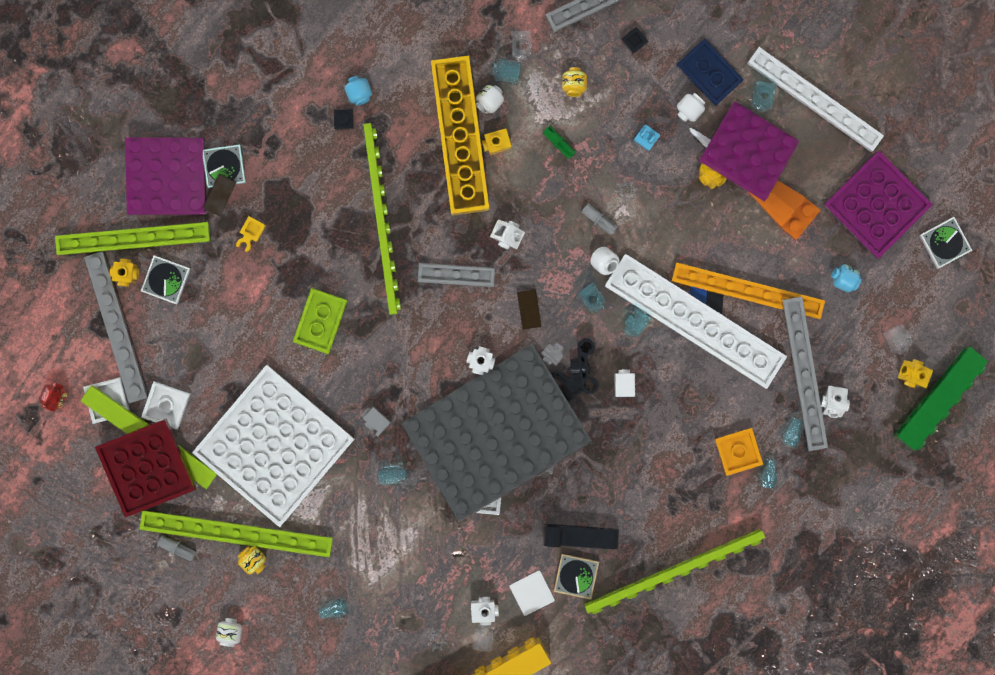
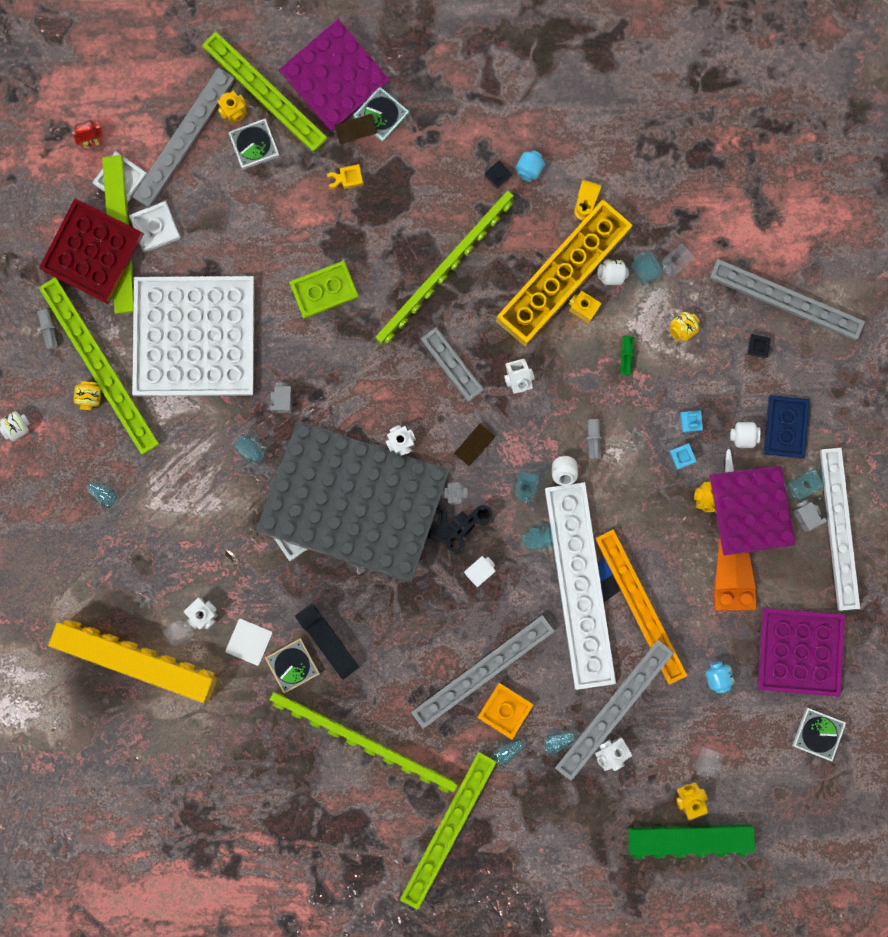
camera: 50 degrees right, 5 degrees down
none -> lime plate [400,751,496,910]
none -> light grey plate [411,615,555,729]
none -> yellow piece [574,180,601,221]
none -> medium azure tile [669,443,697,470]
none -> light grey brick [793,499,827,532]

